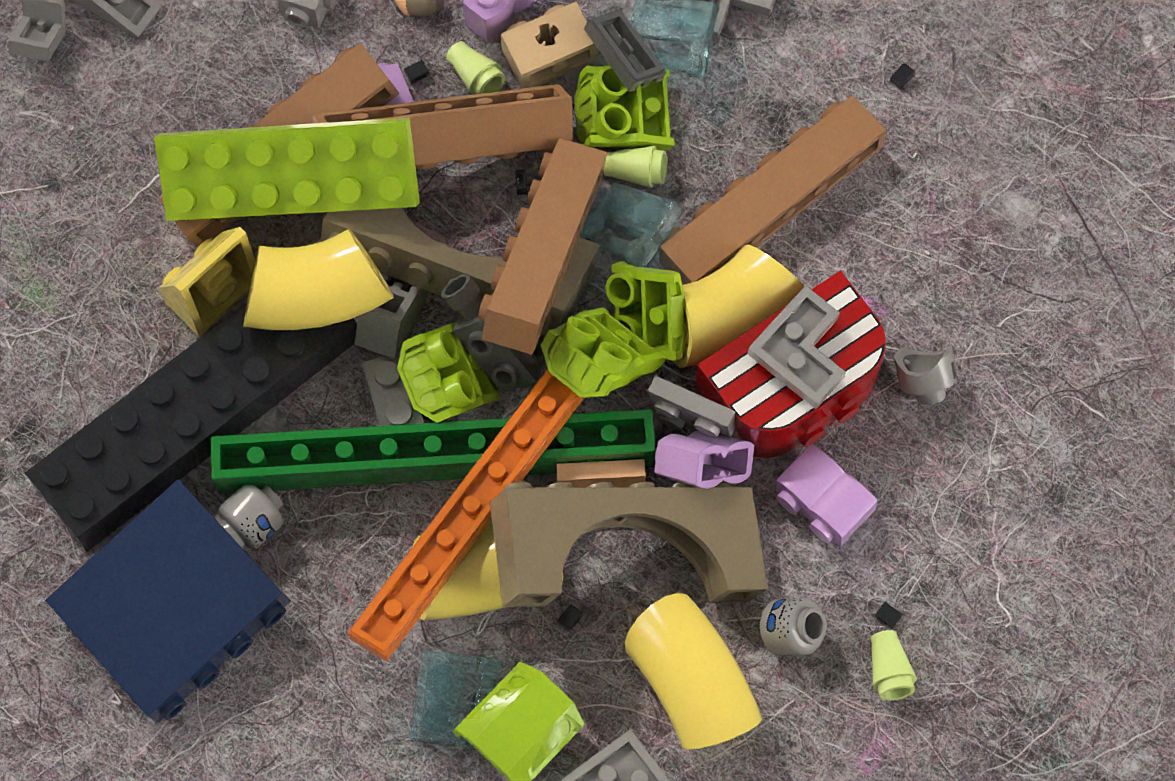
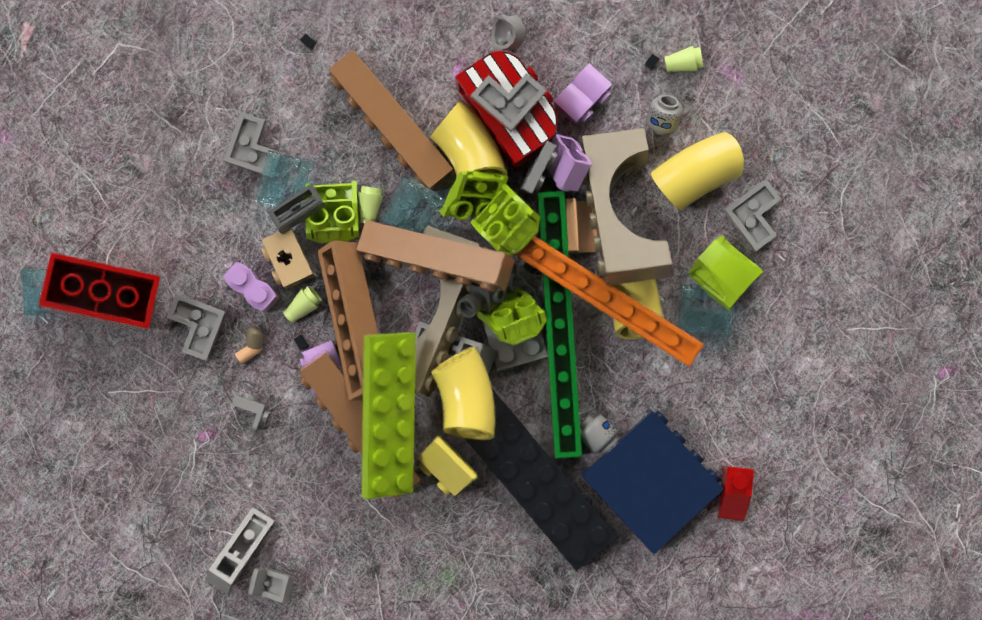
camera: 95 degrees left, 15 degrees up
none -> red slope [717,465,754,521]

